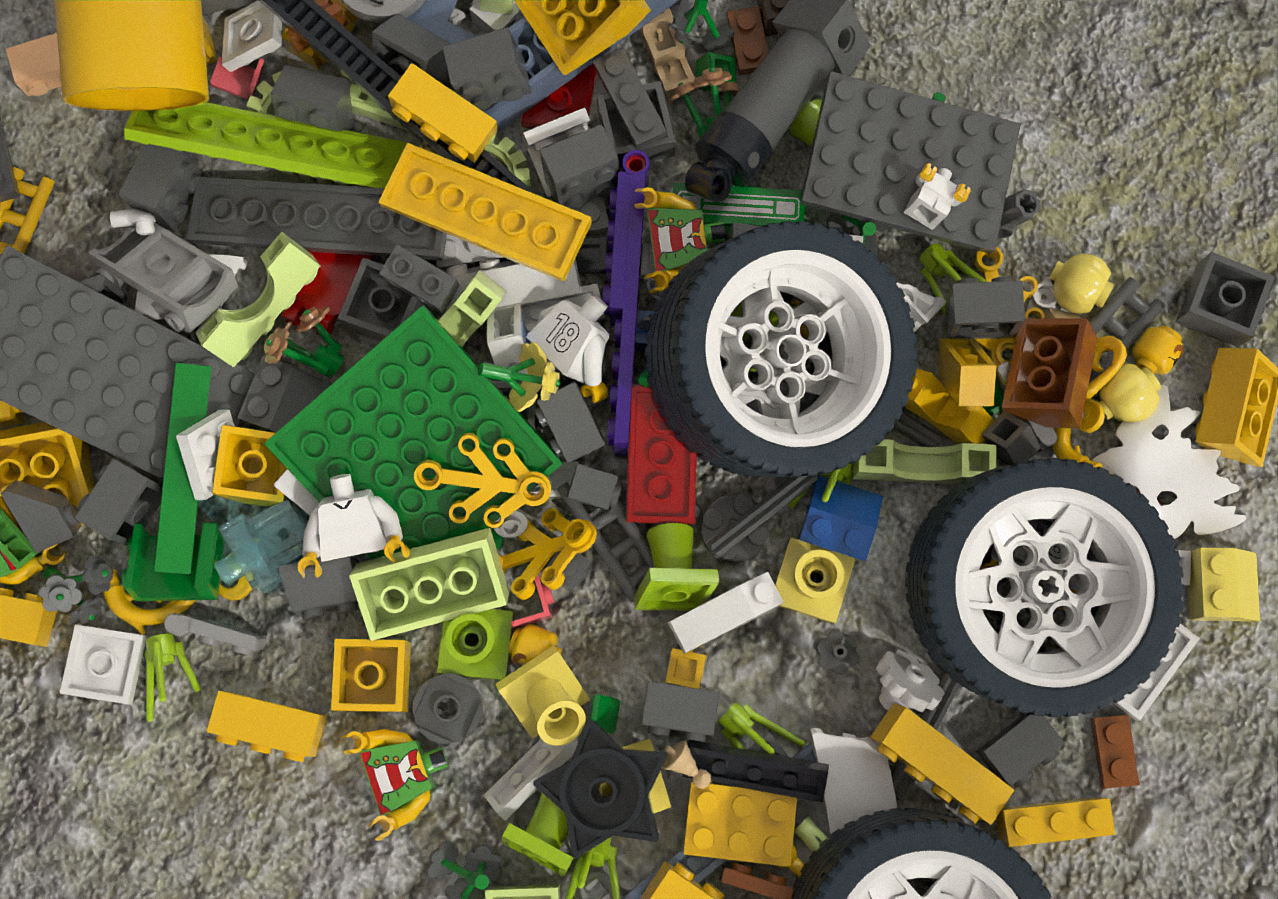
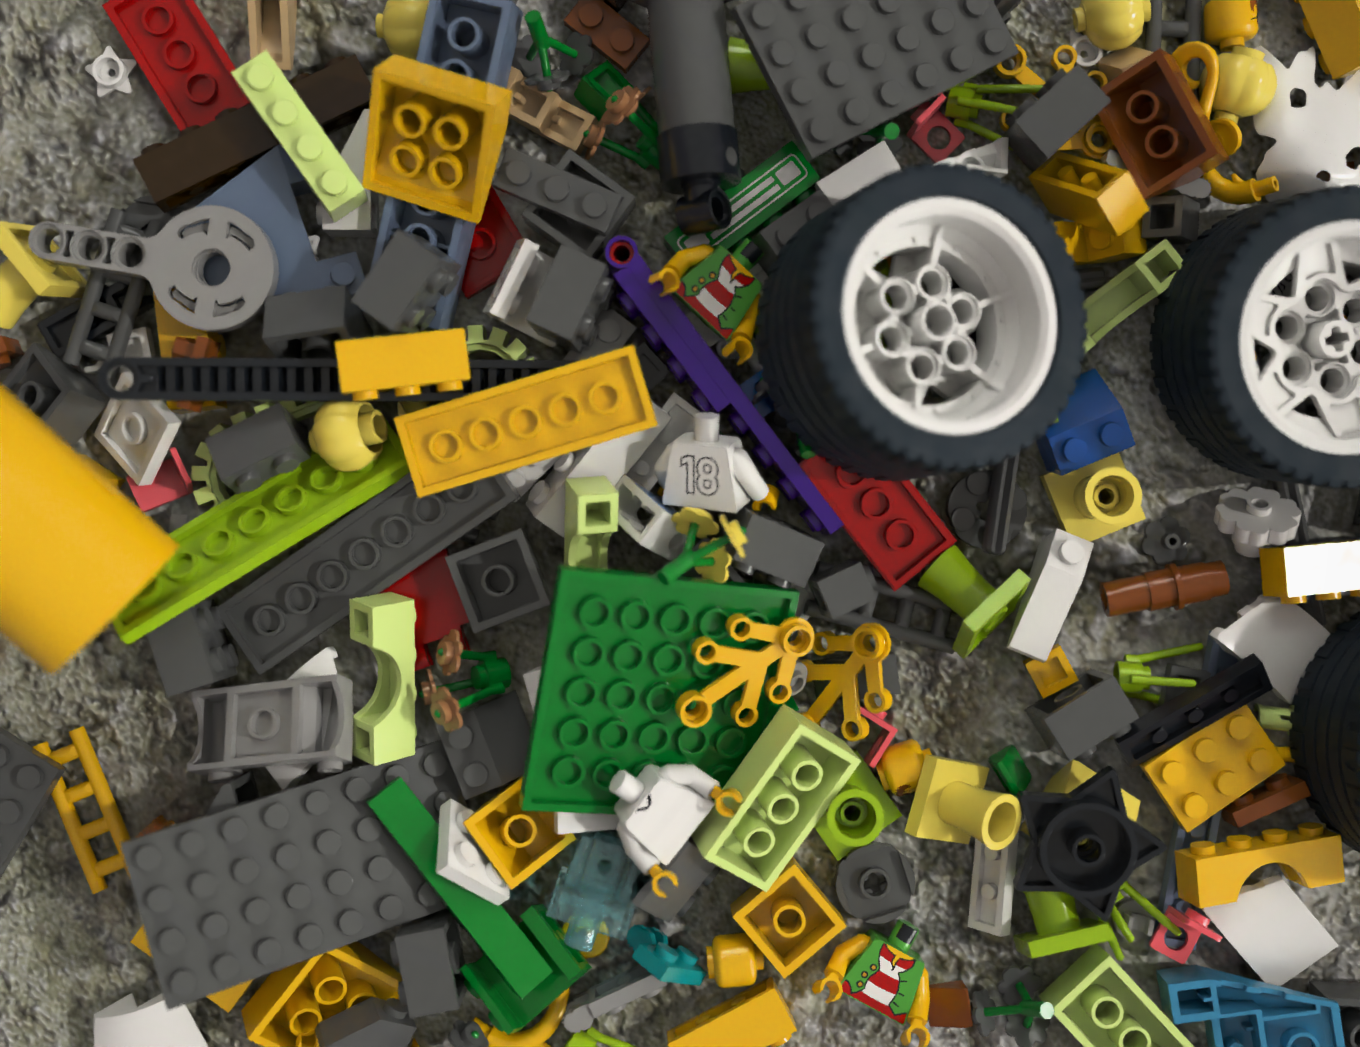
camera: 40 degrees left, 10 degrees up
white arm [110,209,156,235] -> none
dark grey brick [379,244,460,314] -> none
tan piece [662,740,711,789] -> none
white piece [904,163,971,230] -> none
none -> light yellow plant [308,401,388,472]
none -> teal hinge [626,924,708,986]
none -> yellow head [706,932,764,988]
none -> coral bracket [906,93,965,163]
none -> dark orange slope [928,980,973,1028]
none -> dark orange piece [1099,560,1230,617]

